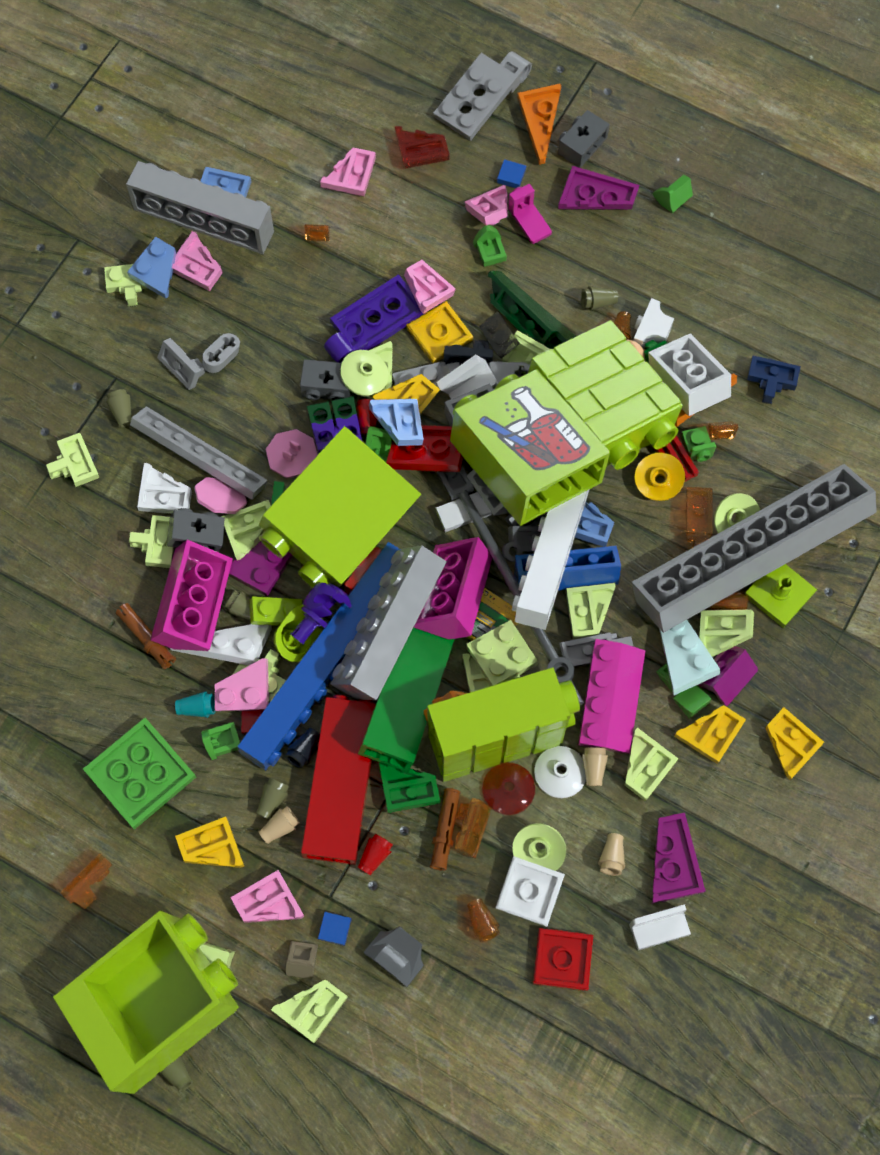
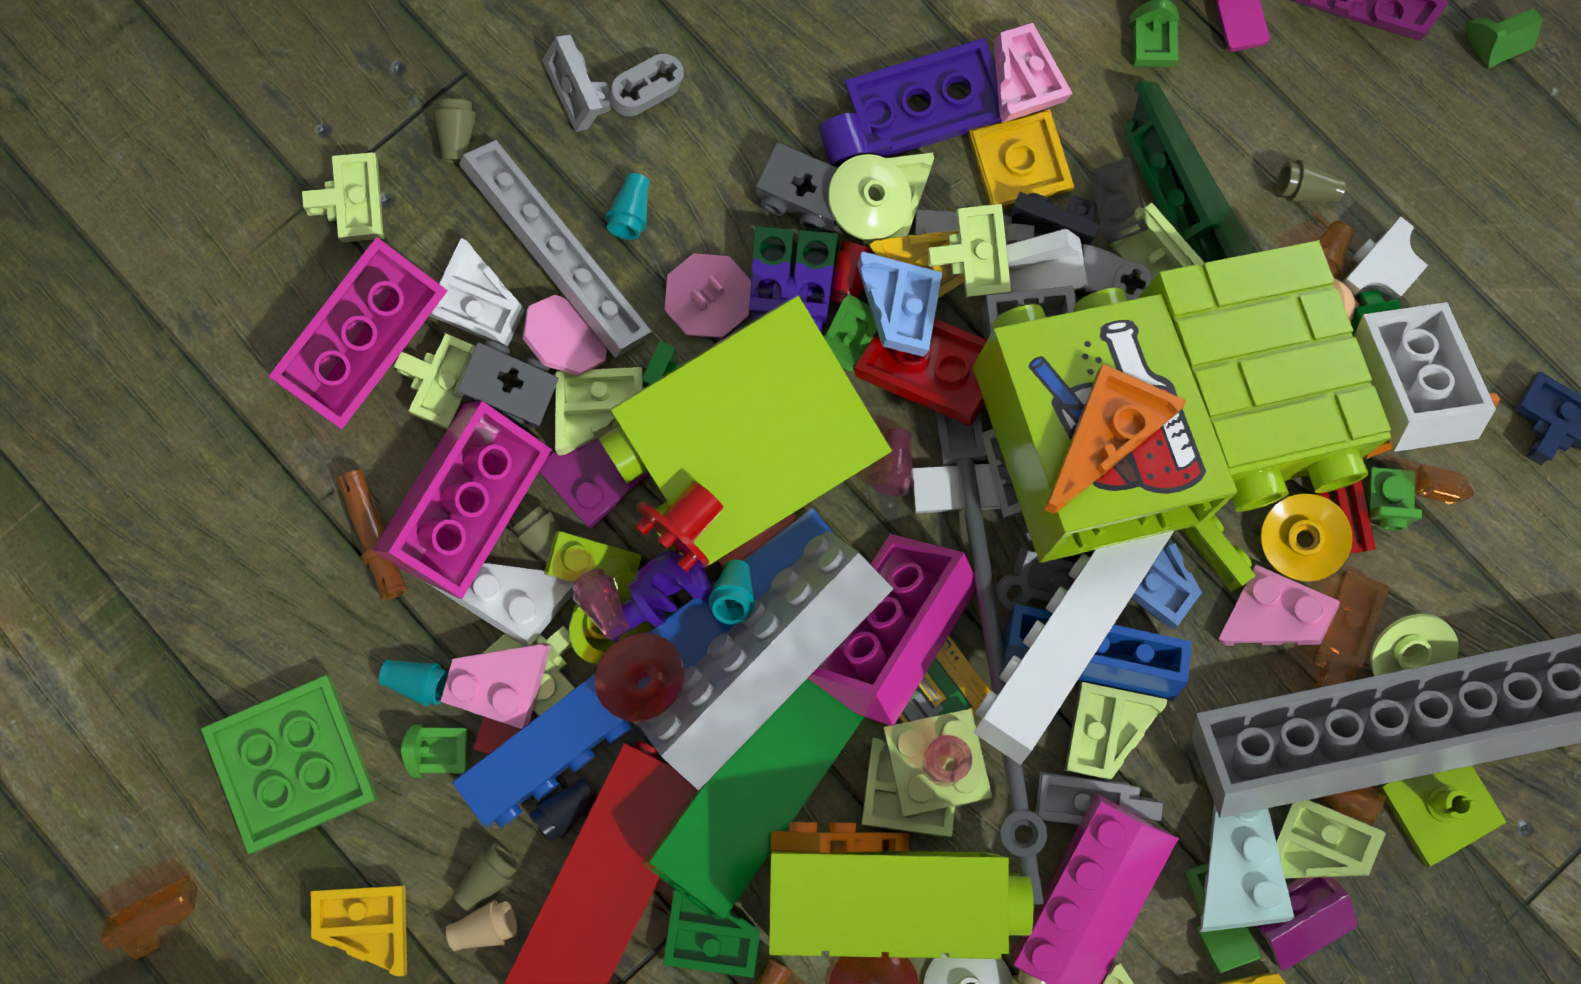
camera: 20 degrees right, 10 degrees up
none -> dark pink slope [268,237,448,430]
none -> clear pink cone [572,569,629,639]
none -> clear red dish [595,633,684,722]
none -> teal cone [605,173,650,240]
none -> red piece [635,481,724,573]
none -> teal cone [709,560,754,624]
none -> clear pink cone [871,428,914,496]
none -> brick [922,735,972,787]
none -> yellowish green hinge [927,204,1011,297]
none -> orange wing [1044,364,1186,514]
none -> lime plate [1181,515,1256,592]
none -> bright pink wing [1219,565,1340,646]

